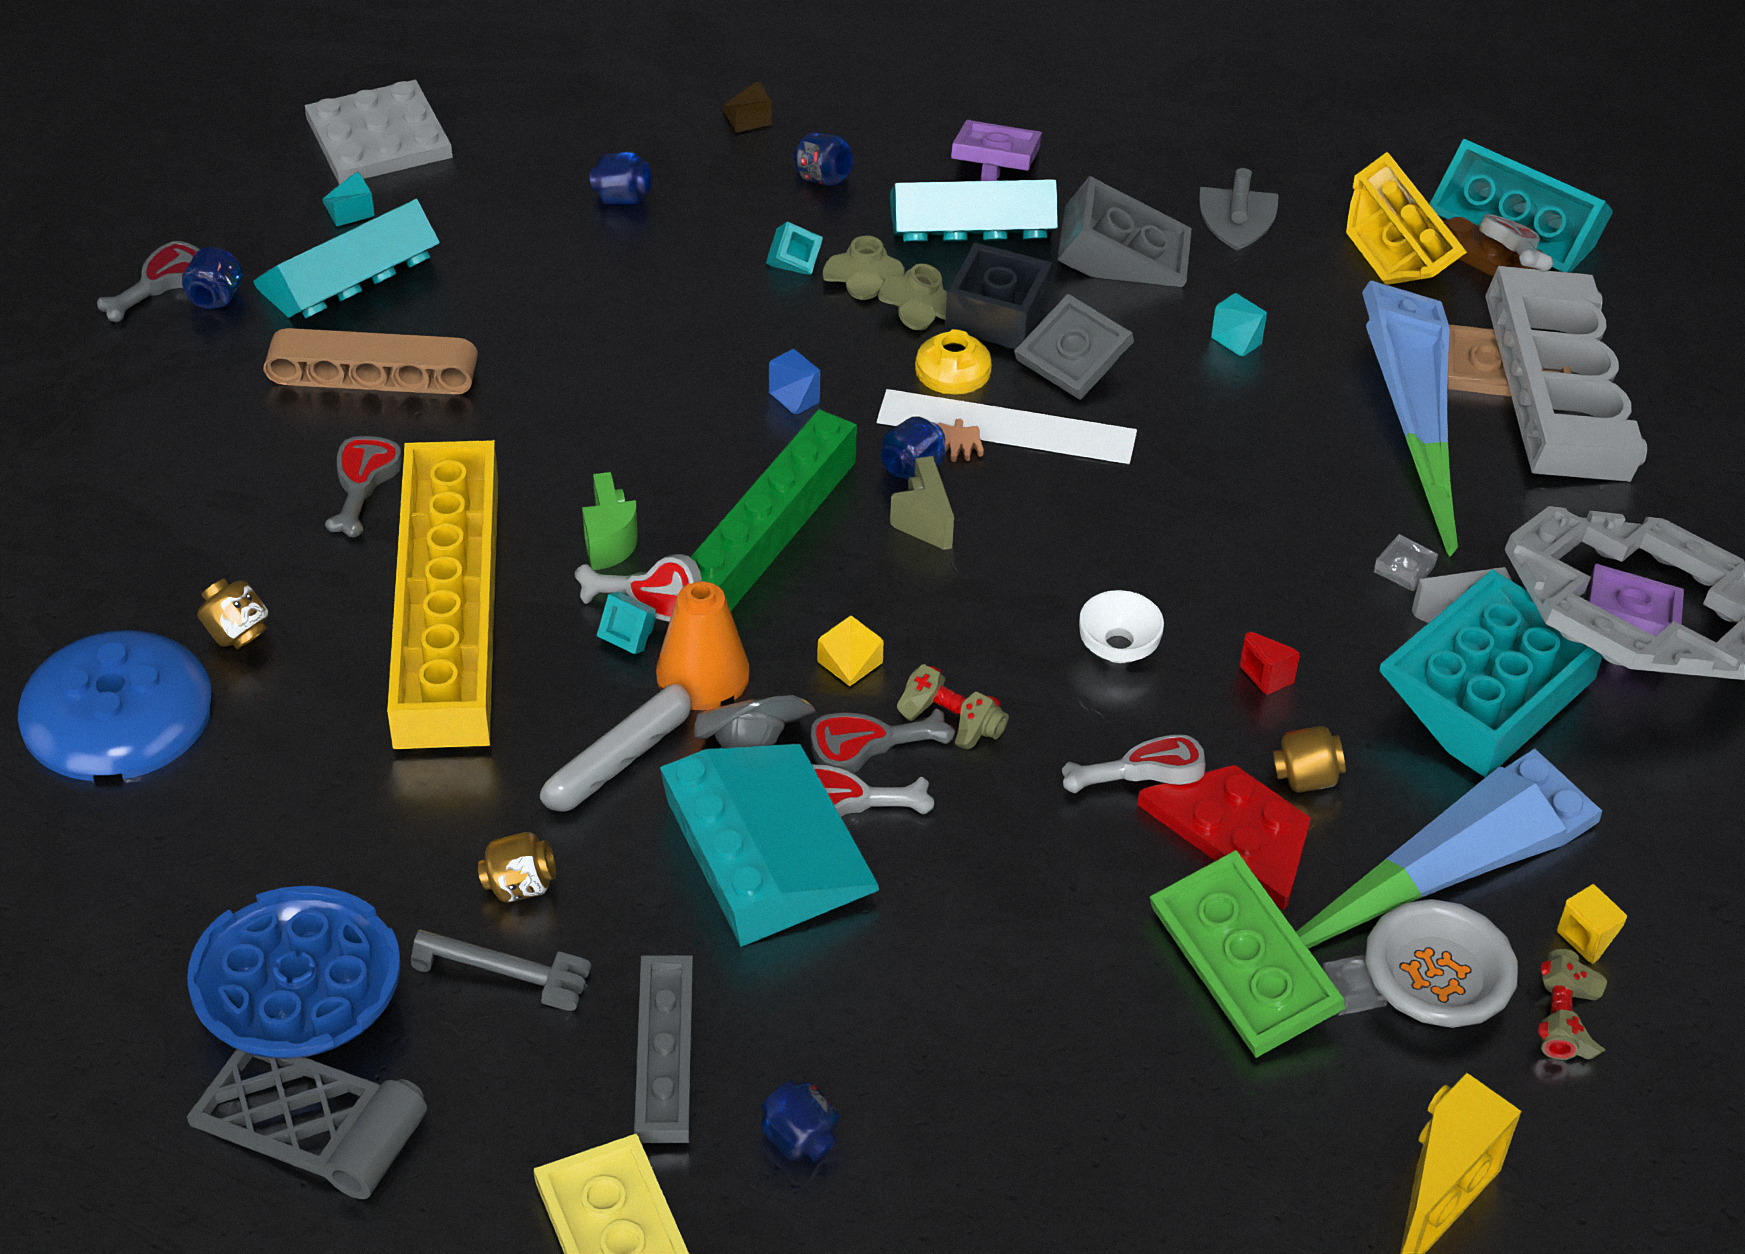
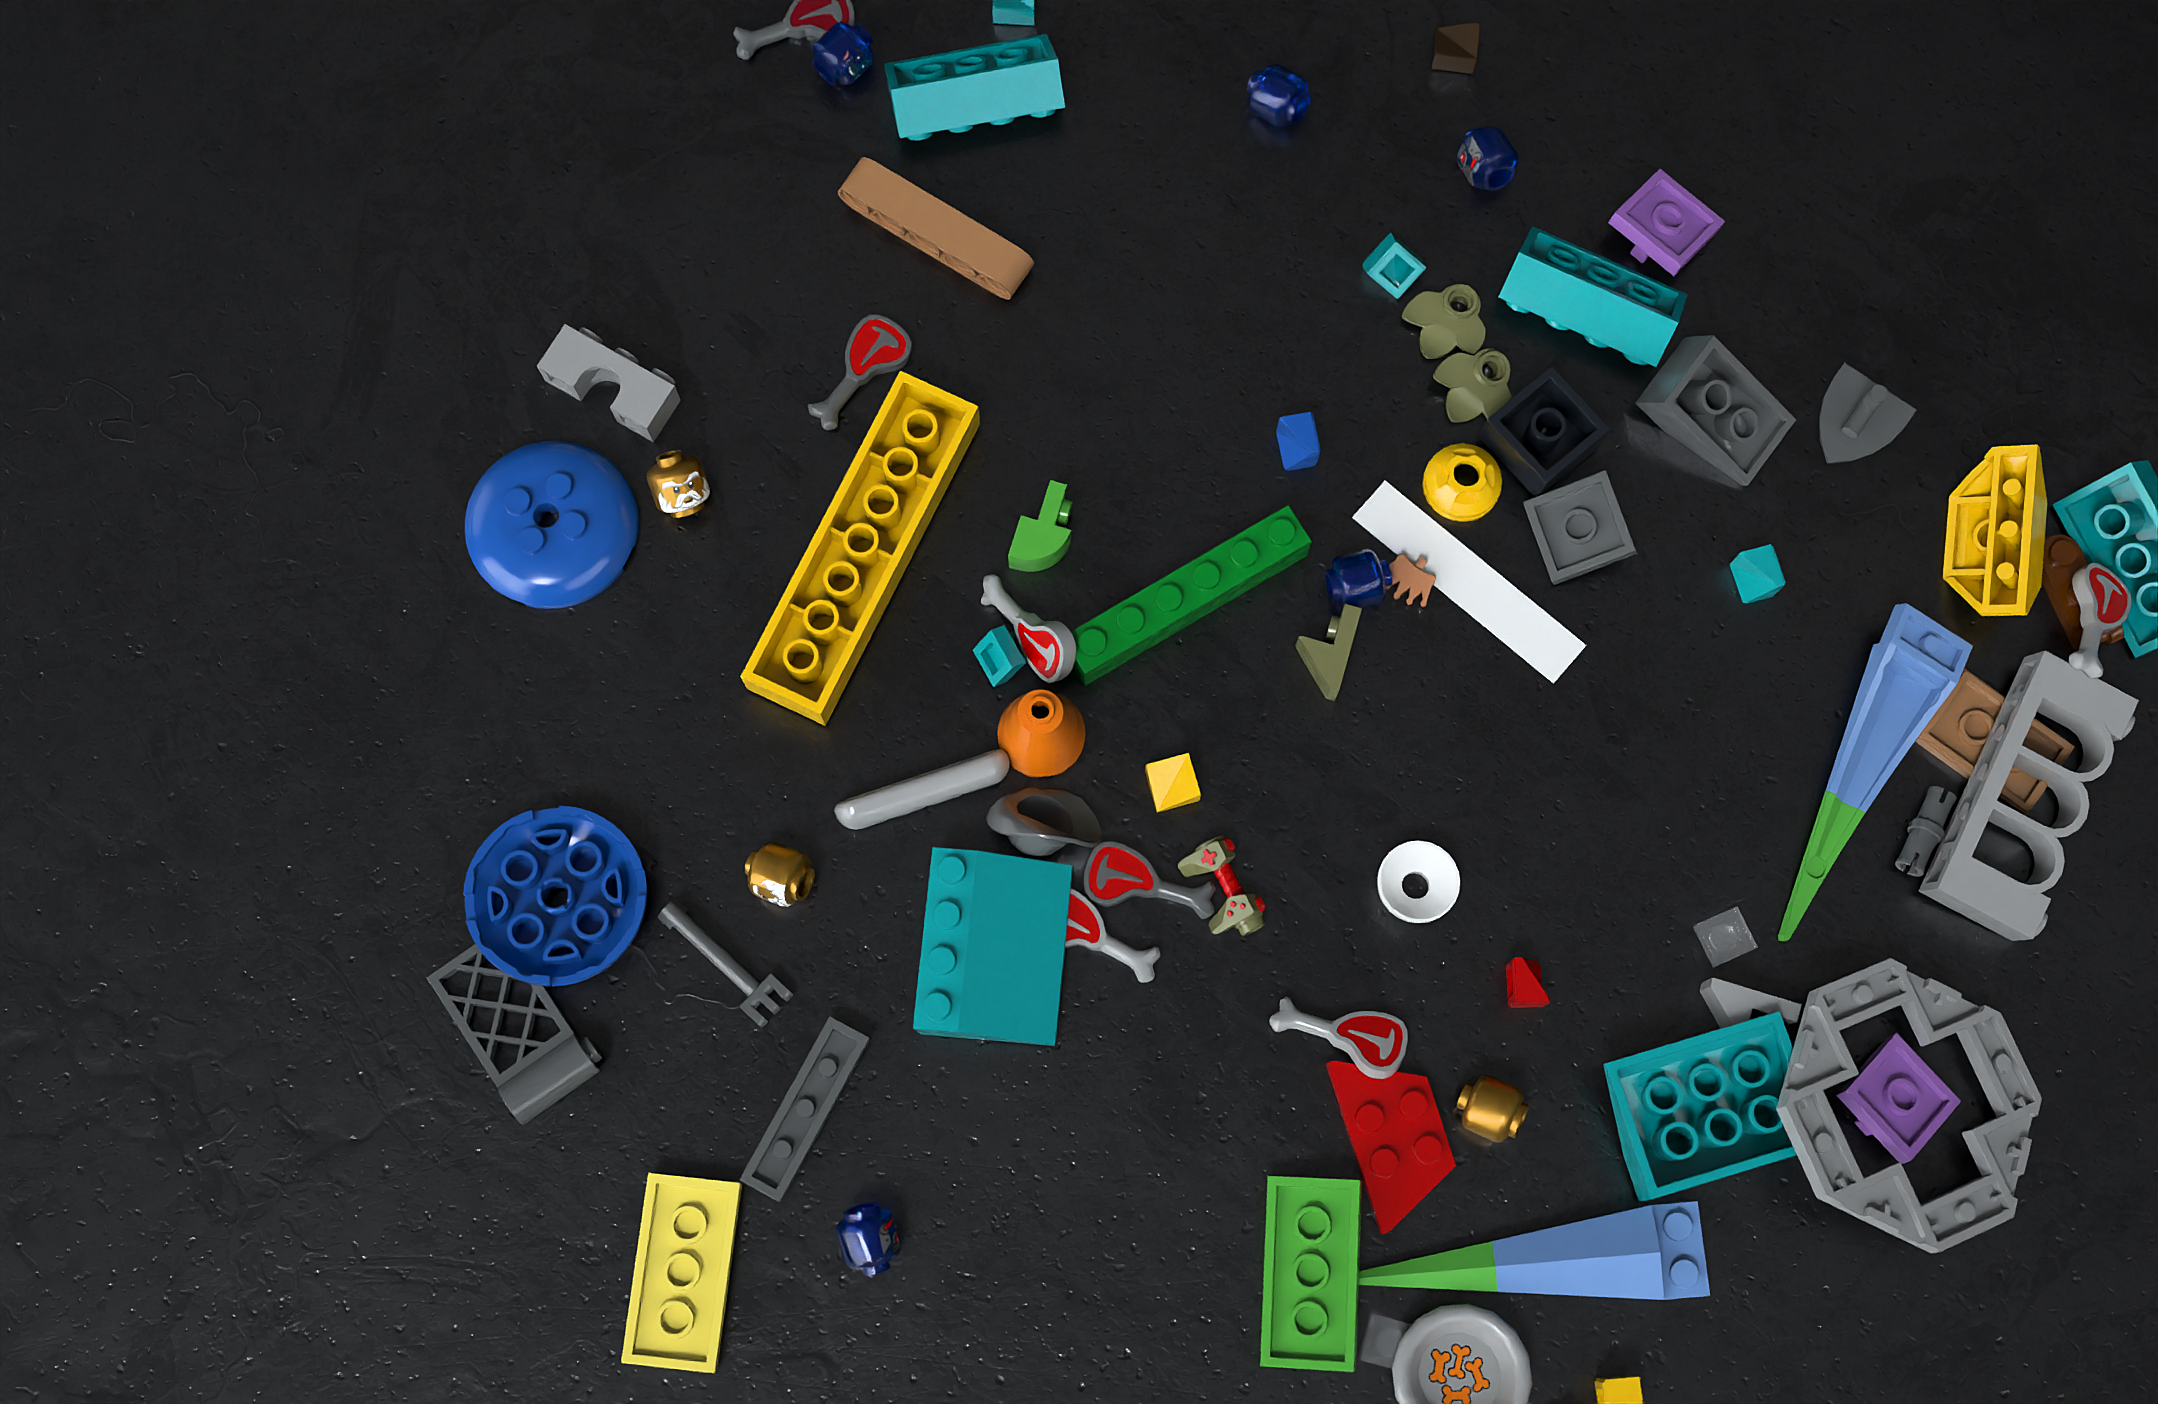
camera: 30 degrees right, 30 degrees up
none -> light grey arch [537,324,681,442]
none -> dark grey pin [1895,786,1957,877]

